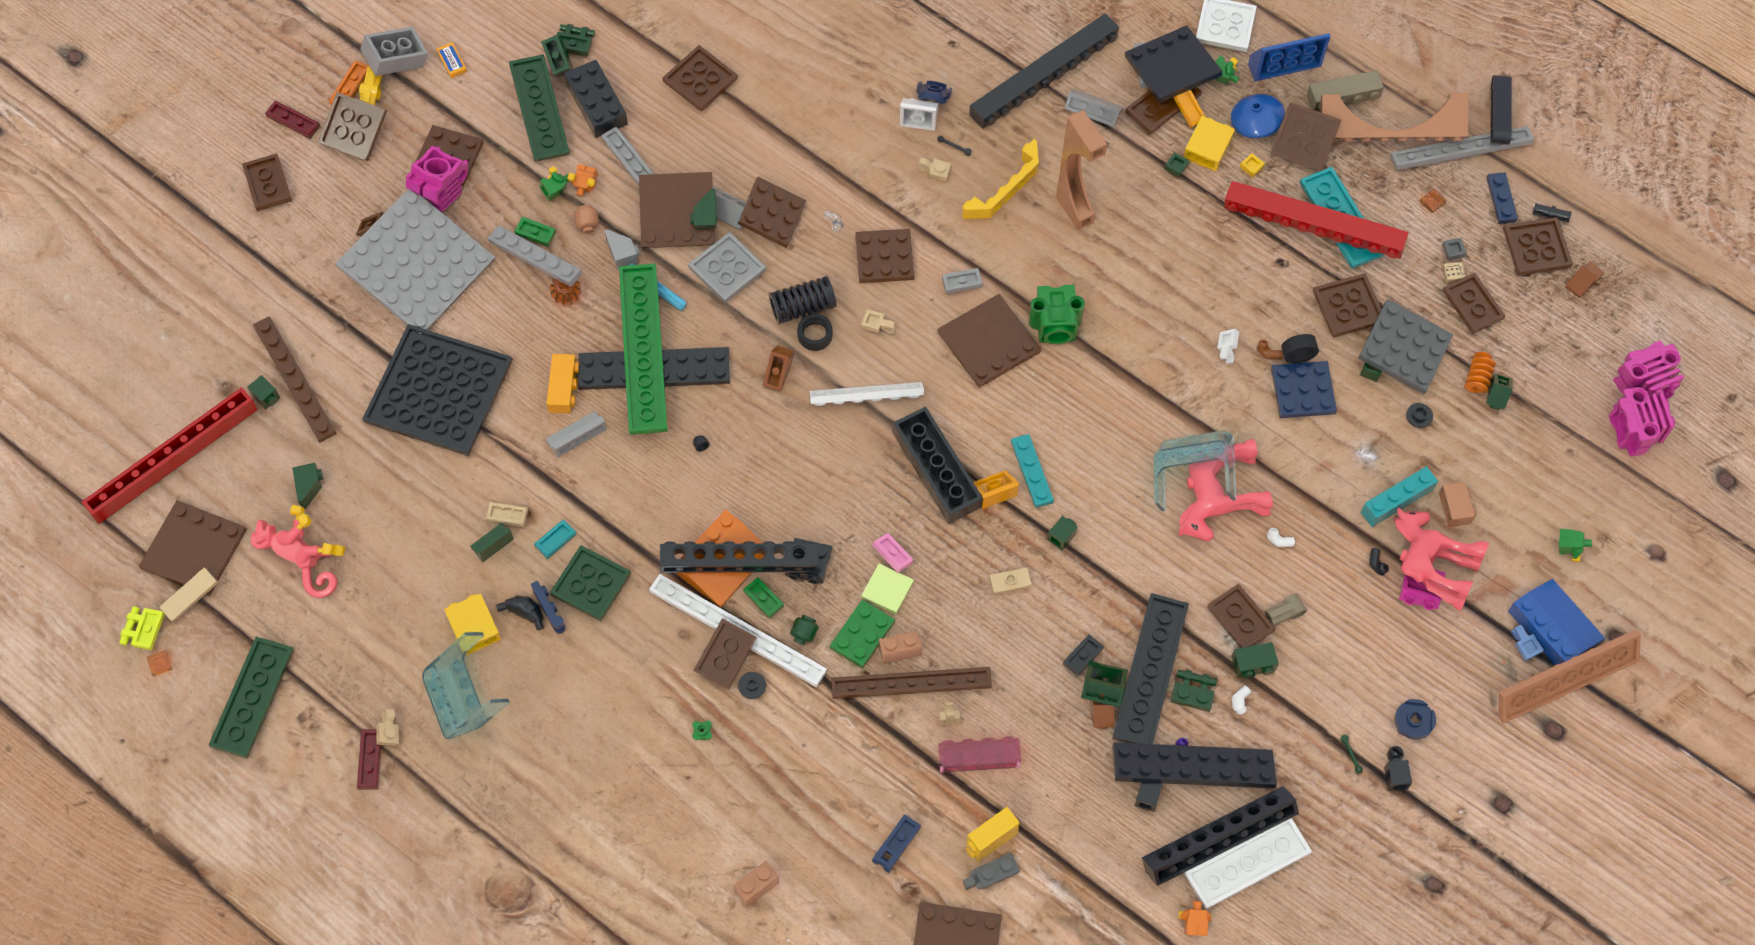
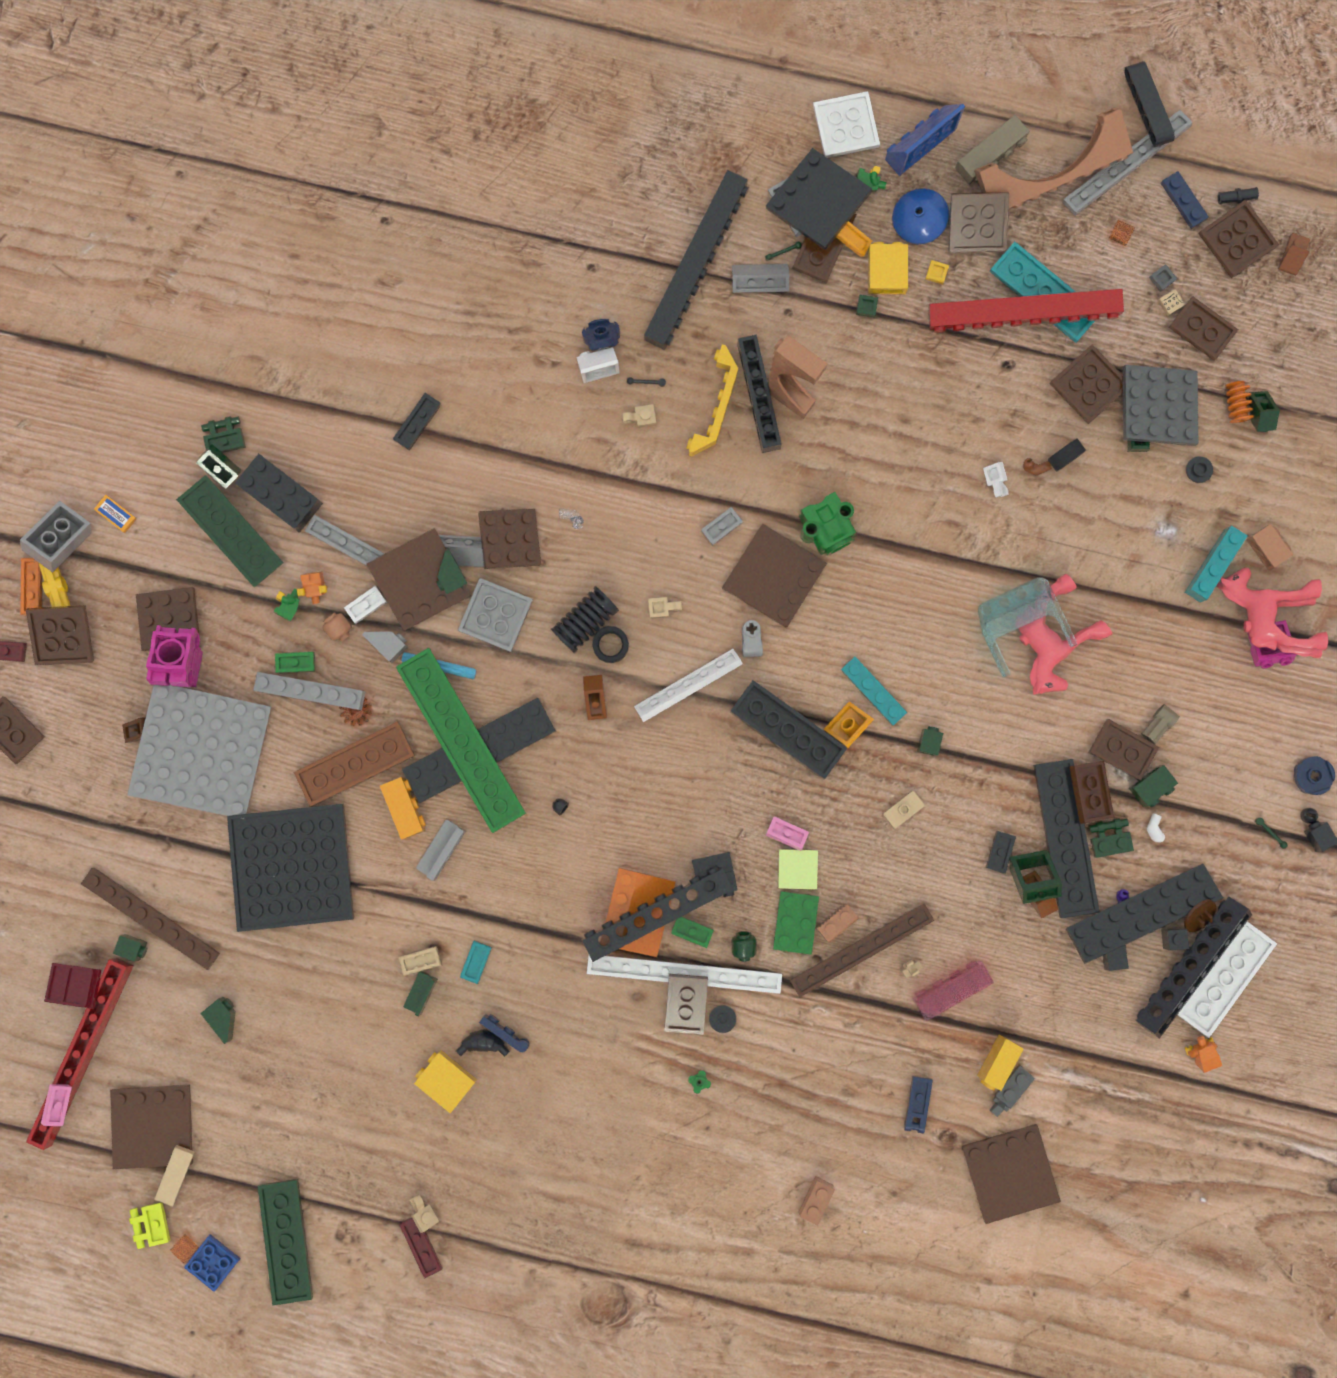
camera: 20 degrees left, 20 degrees up
coral animal [250,505,346,598] -> none
clear light blue windscreen [422,632,510,739] -> none
dark green plate [550,545,631,621] -> none
reddish brown plate [662,45,738,112] -> none
reddish brown plate [855,229,914,283] -> none
white arm [1267,528,1295,547] -> none
dark blue plate [1271,361,1337,419] -> none
black arm [1369,548,1389,575] -> none
none -> bright pink plate [41,1084,72,1126]
none -> dark red piece [44,963,102,1009]
none -> blue tile [184,1234,241,1292]
none -> dark orange plate [294,721,415,807]
none -> white plate [344,586,387,624]
none -> black plate [393,393,441,451]
none -> black brick [737,334,782,453]
none -> light grey piece [742,620,763,657]
none -> dark green hinge [765,241,802,261]
none -> reddish brown plate [1069,761,1115,824]
none -> black brick [1161,928,1189,950]
none -> reddish brown piece [1184,899,1216,932]

